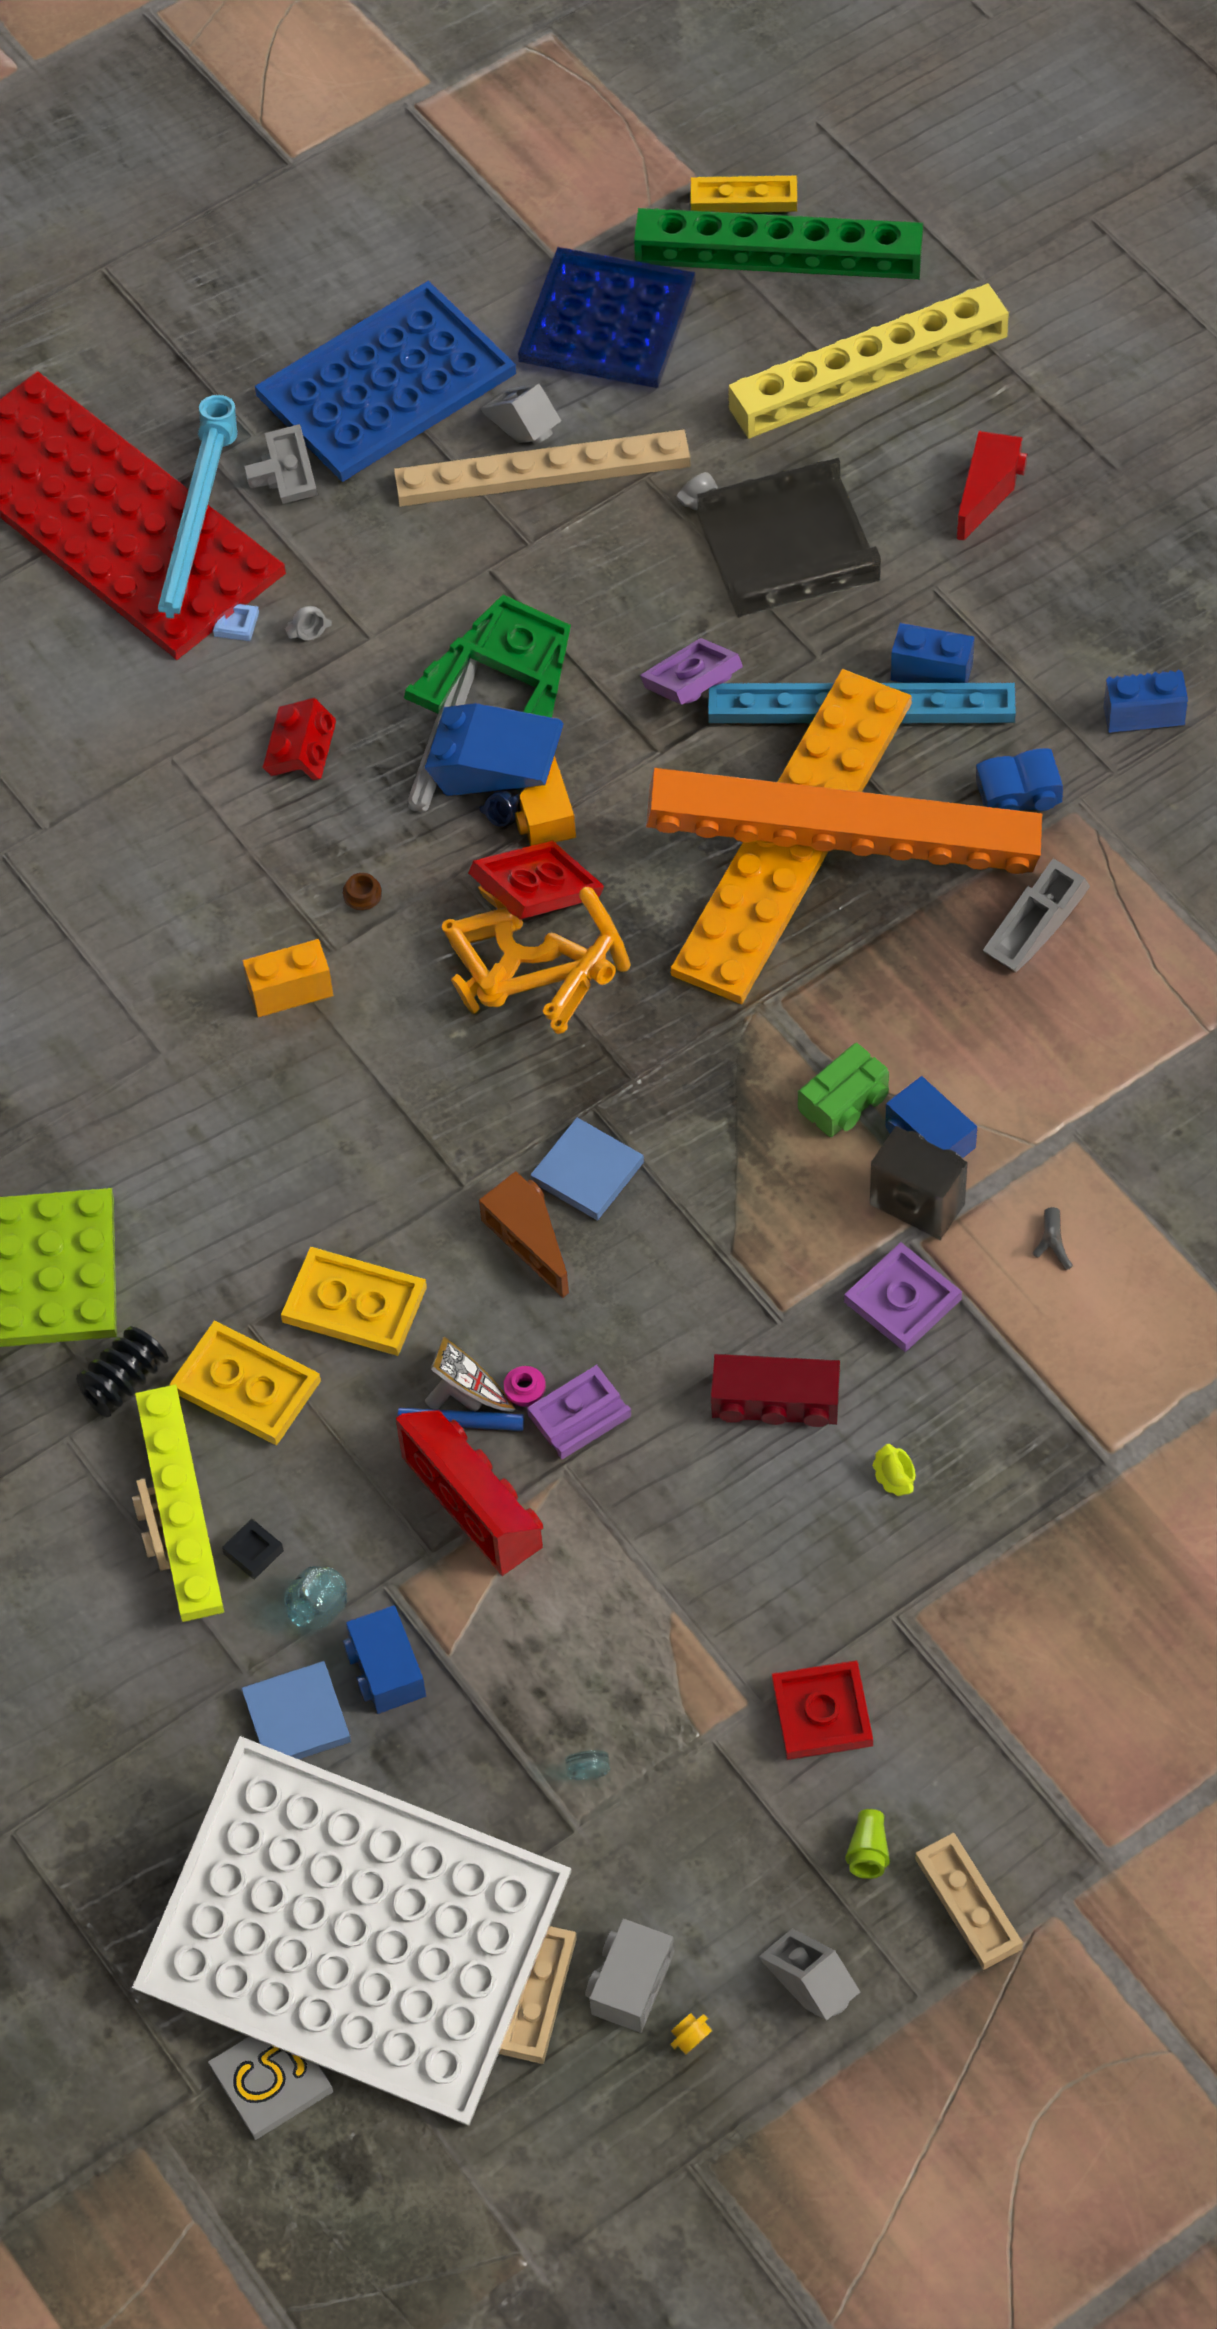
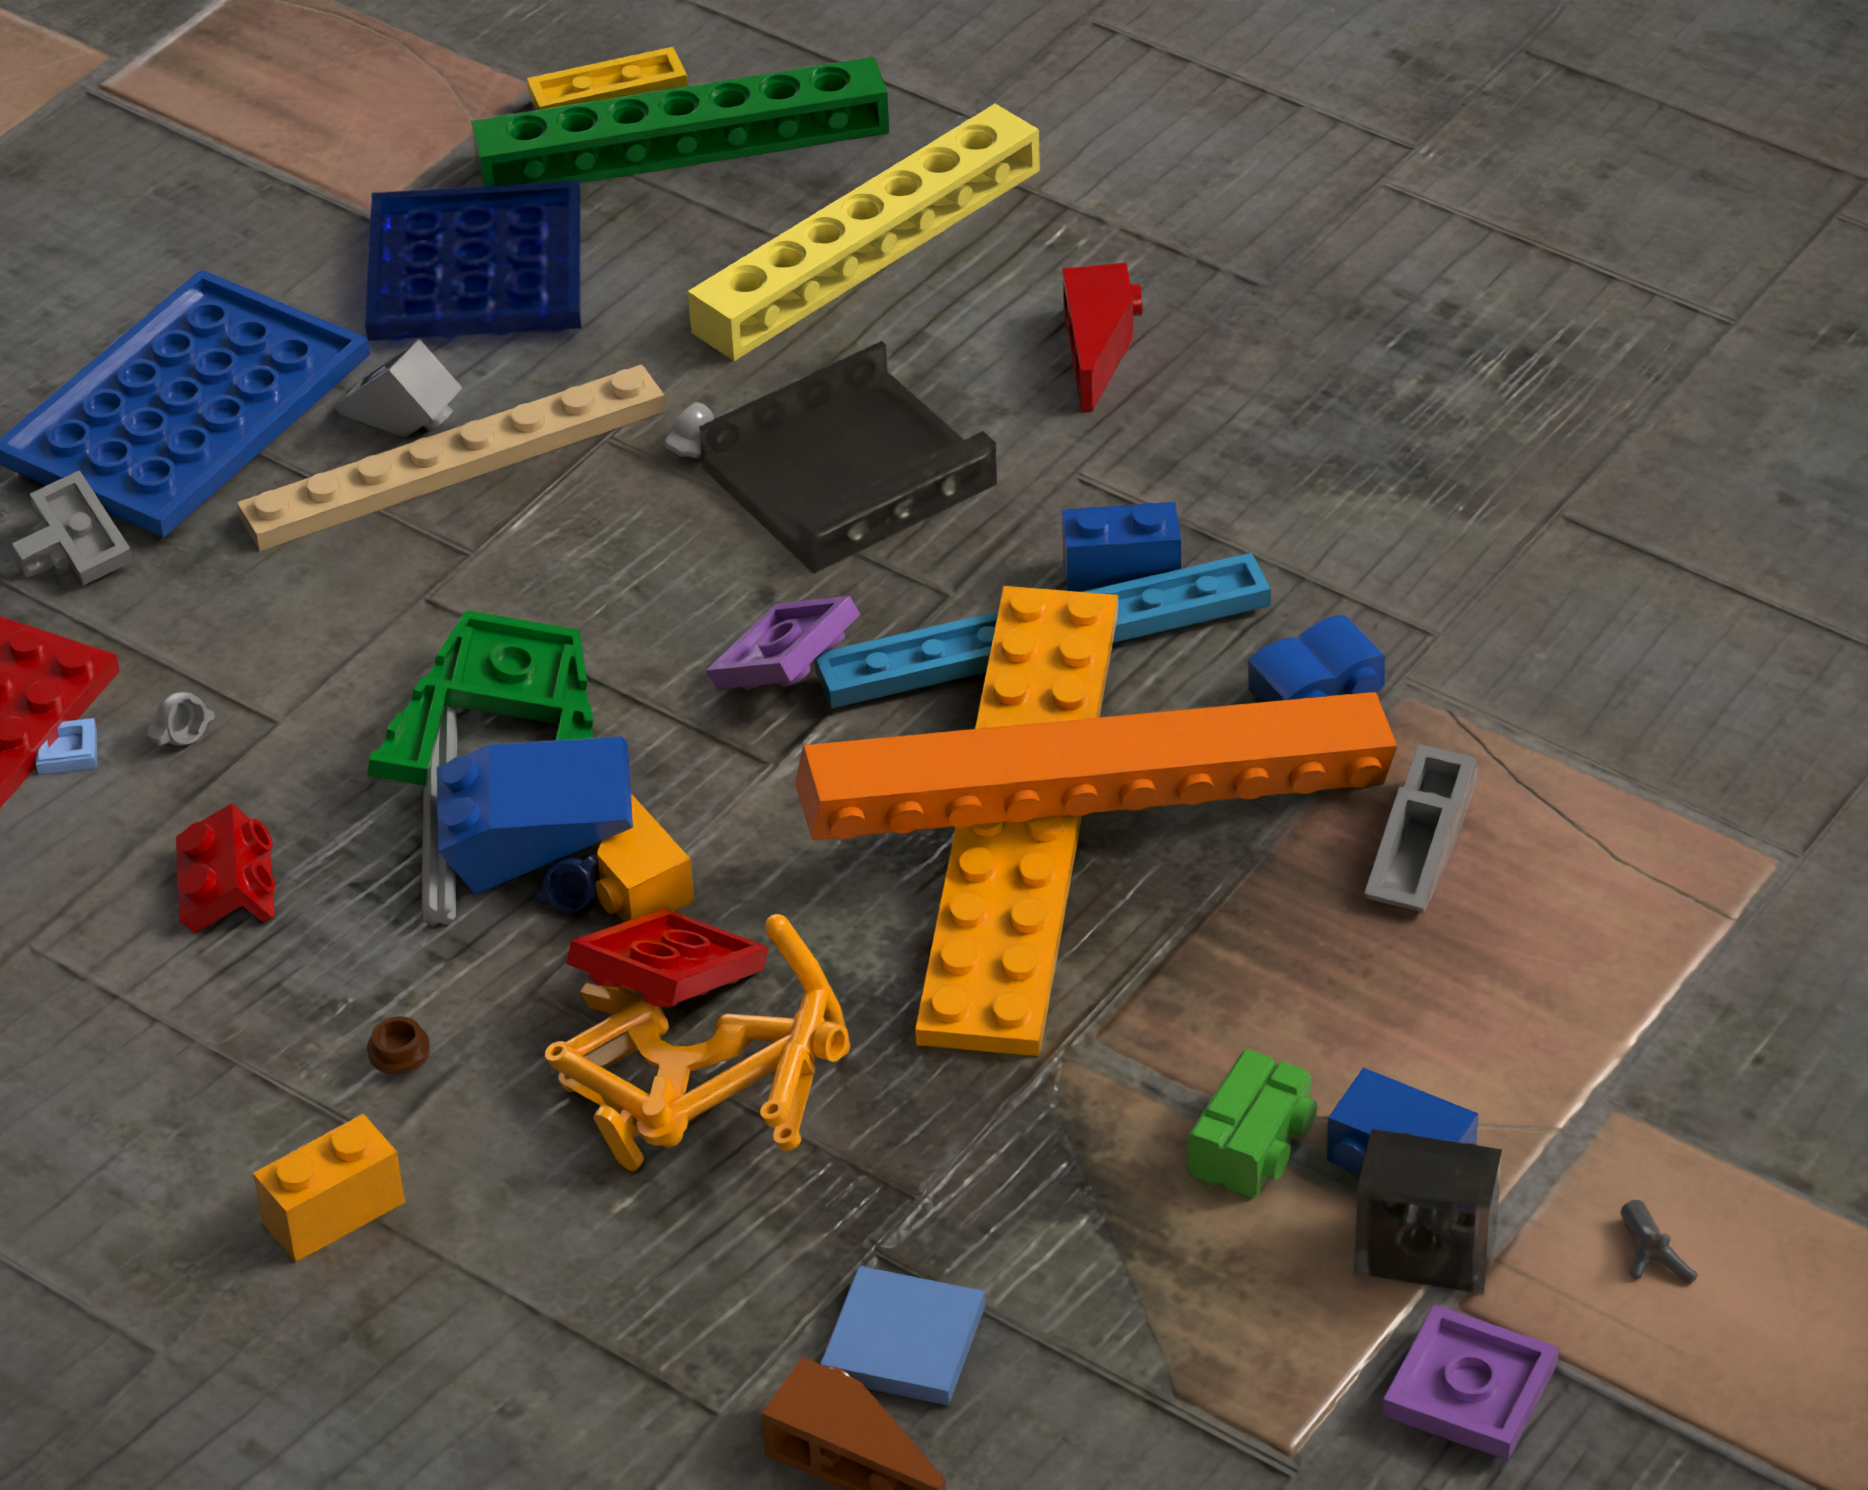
camera: 20 degrees left, 15 degrees down
blue brick [1103,669,1188,733] -> none

